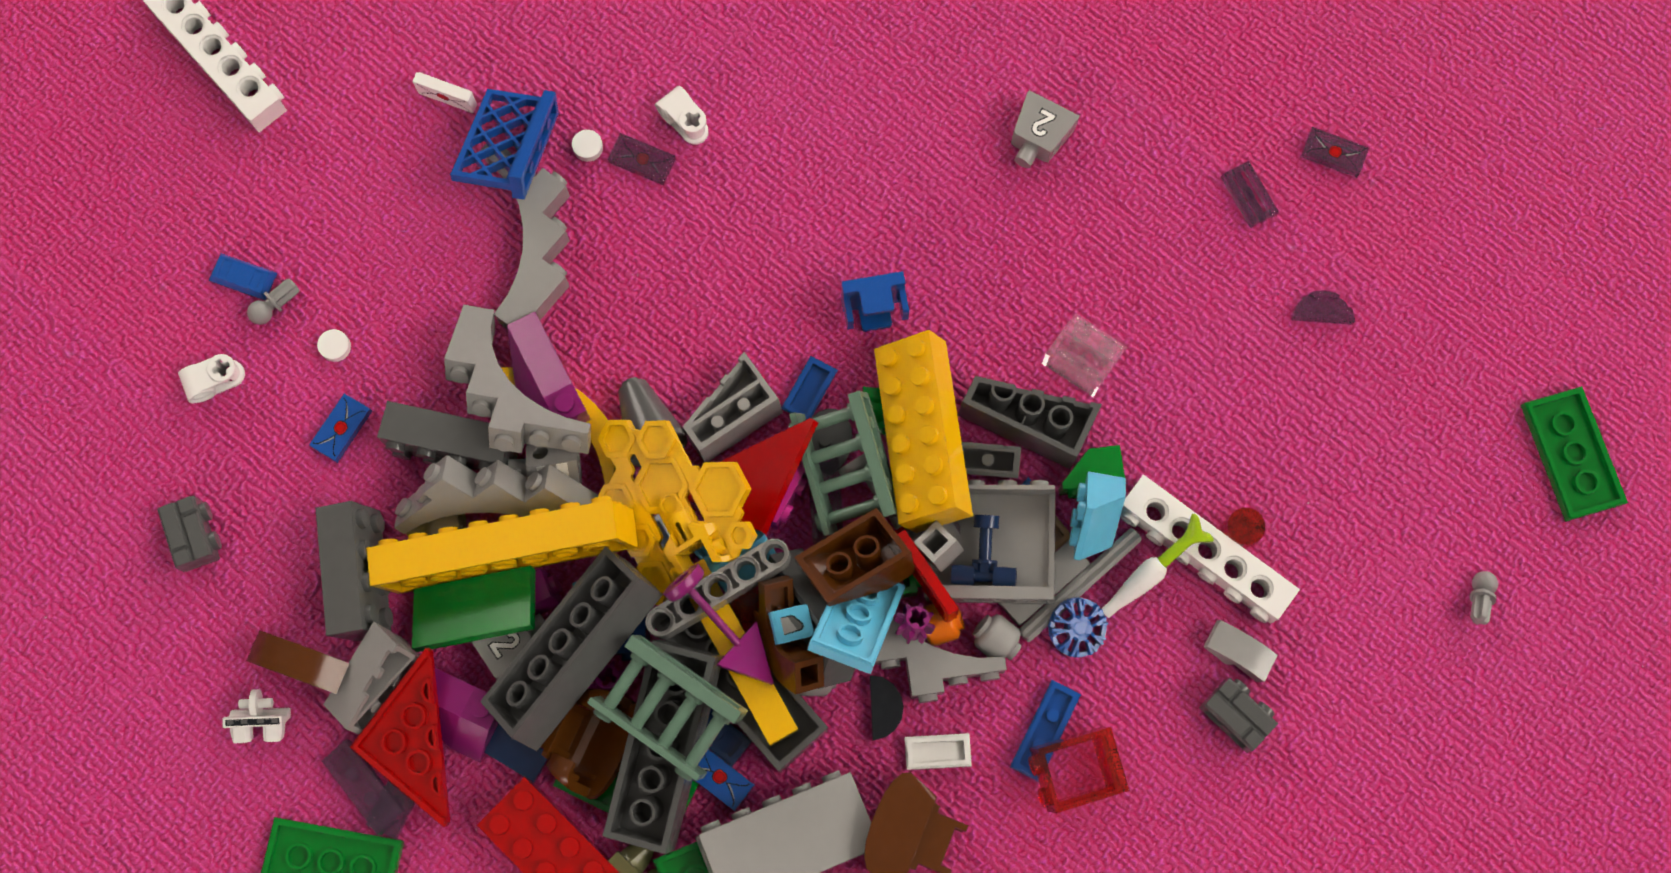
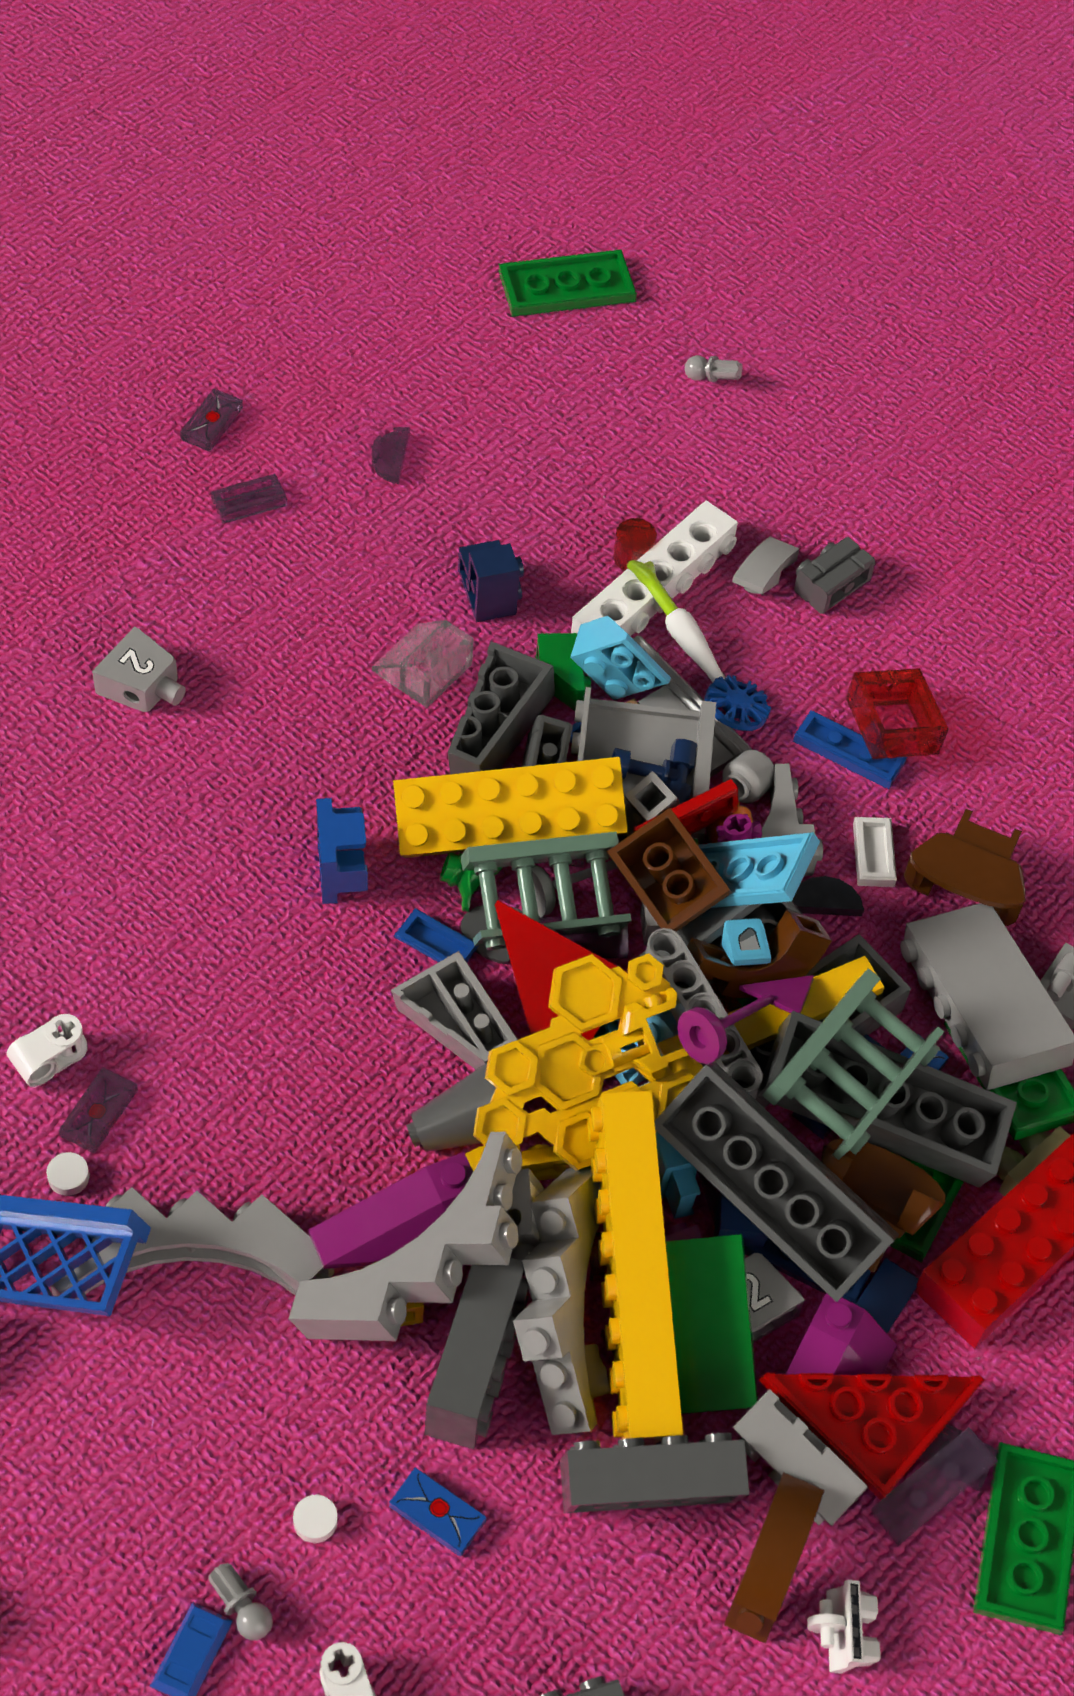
camera: 90 degrees left, 20 degrees down
none -> dark blue brick [458,540,524,622]

